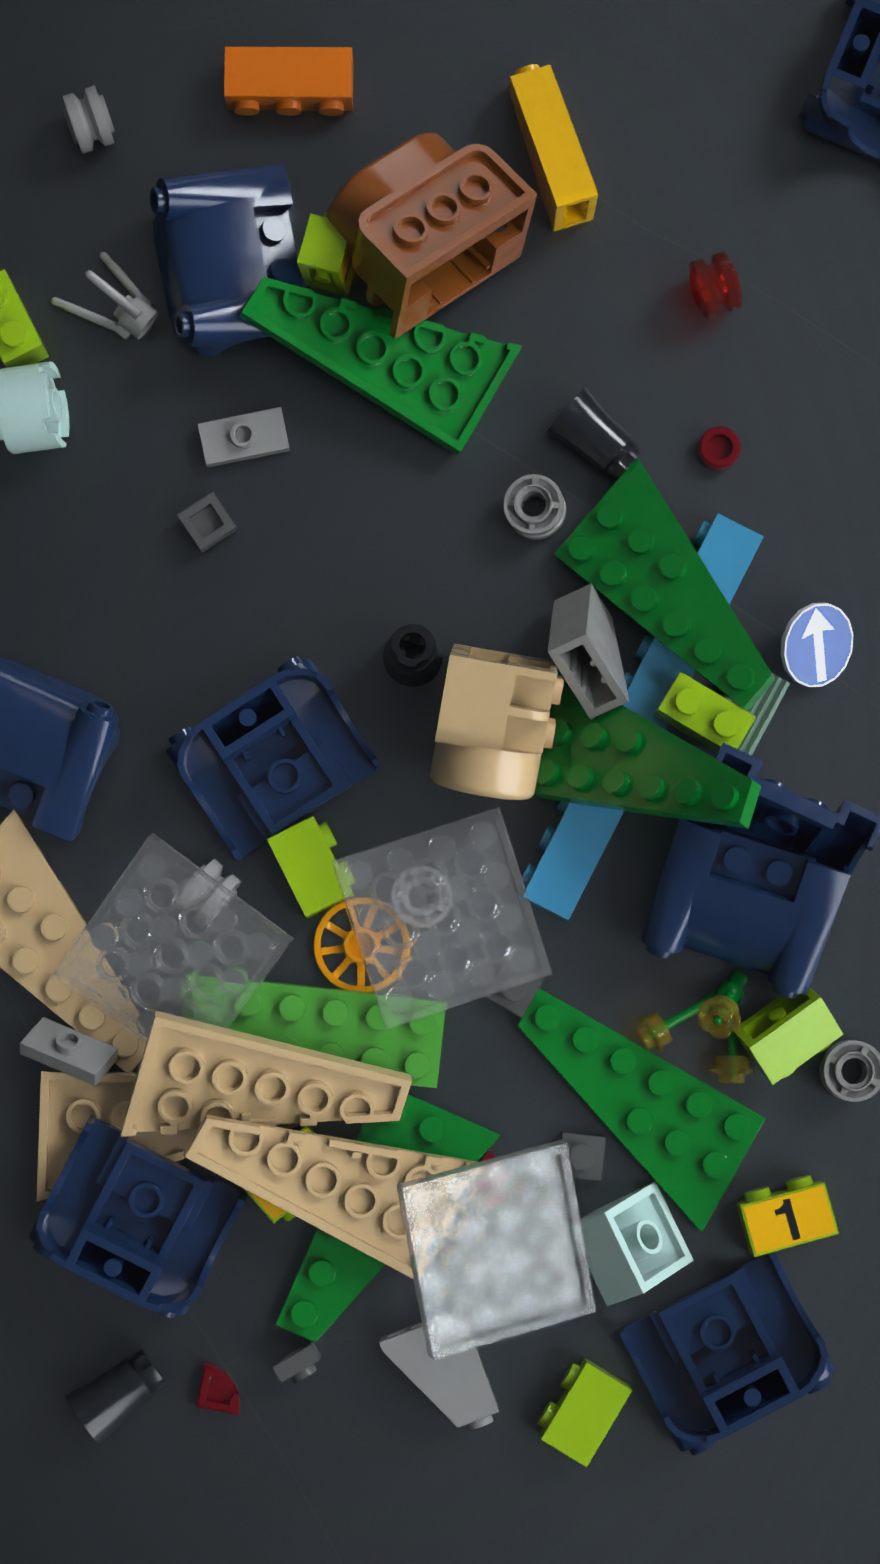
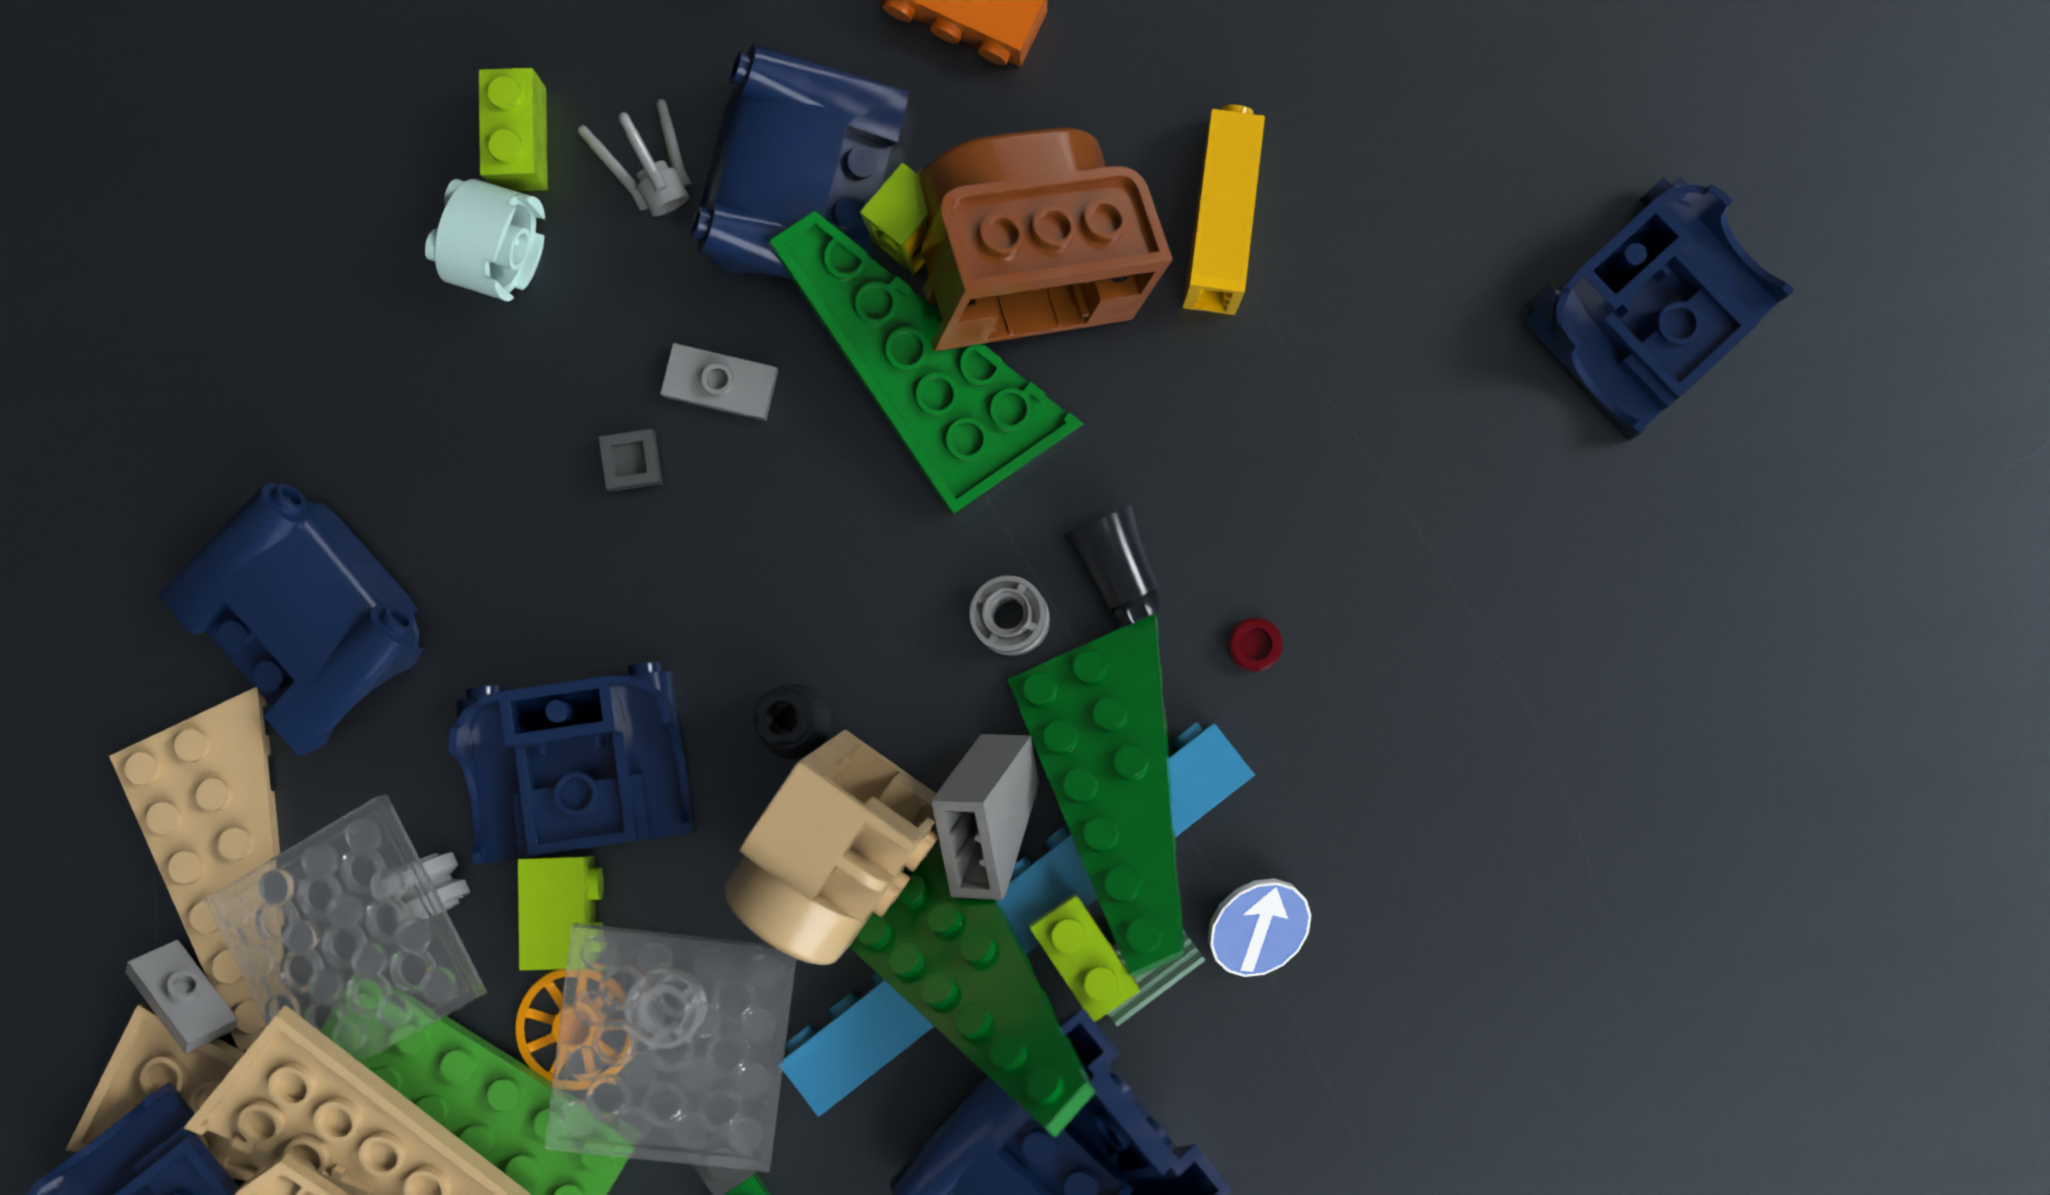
camera: 30 degrees right, 0 degrees up
clear red wheel [689,251,742,319] -> none

